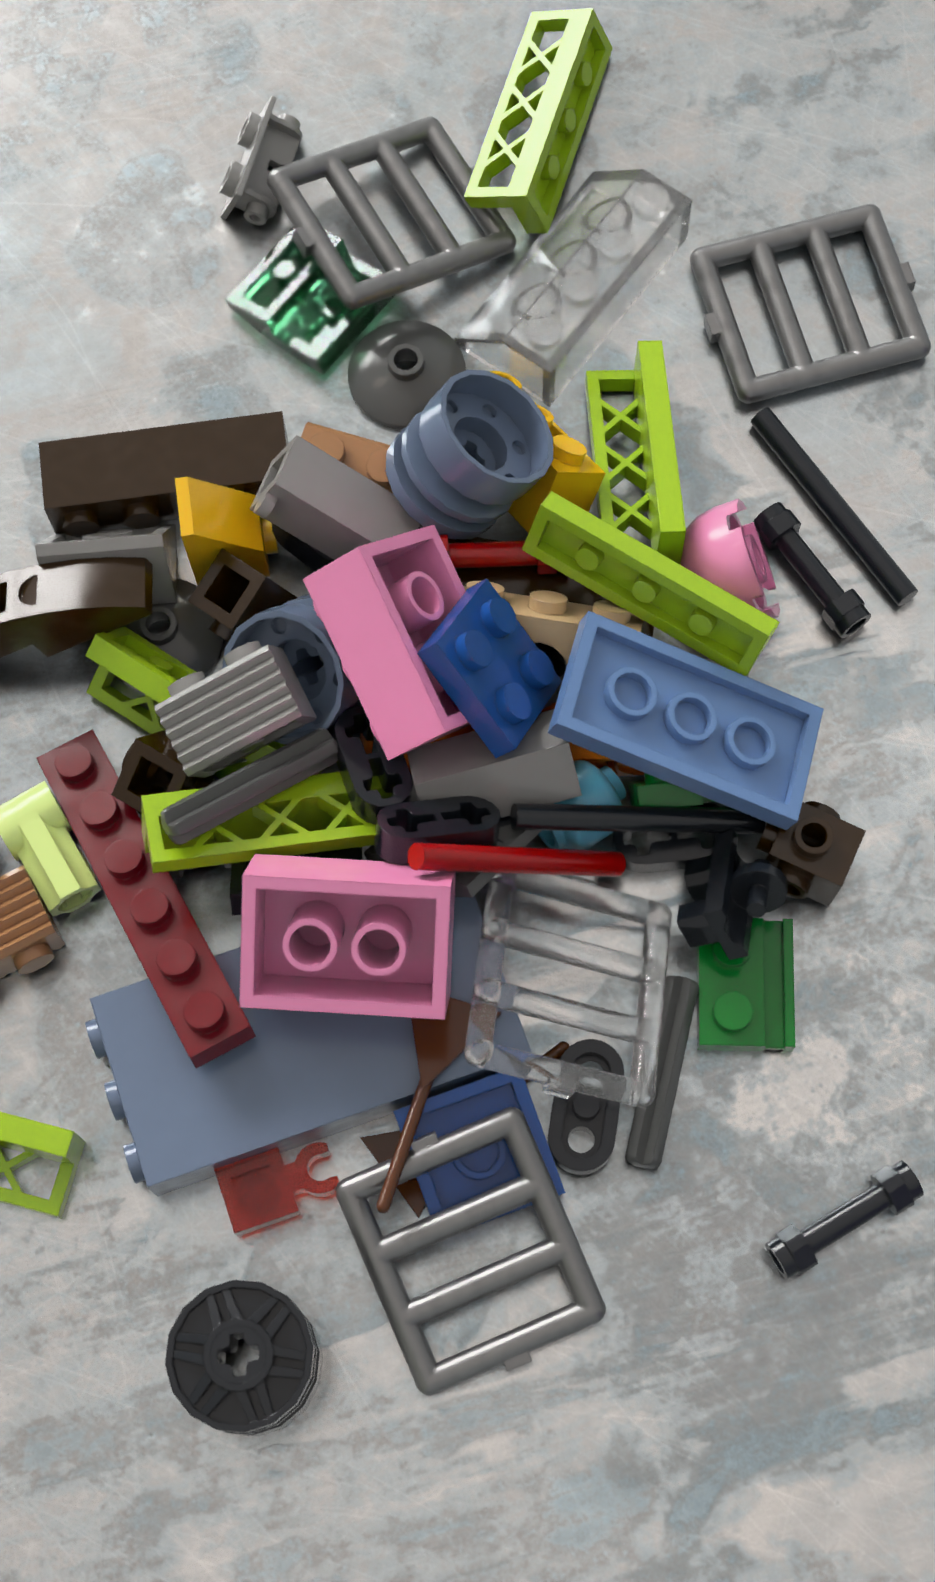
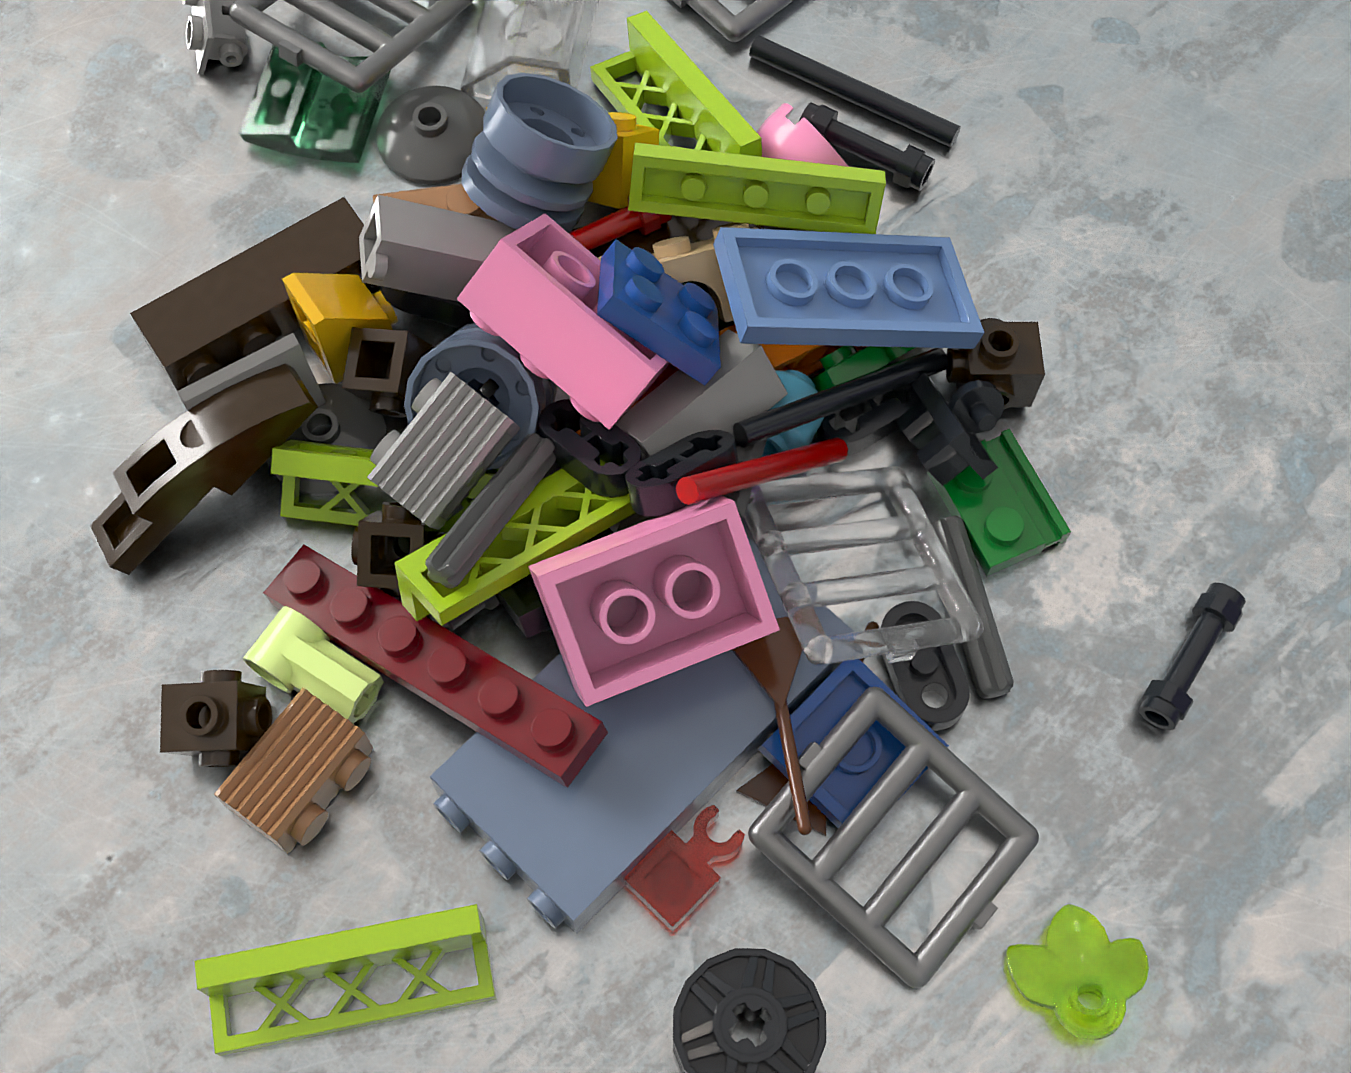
camera: 30 degrees left, 5 degrees down
none -> clear neon green plate [1007,904,1149,1040]

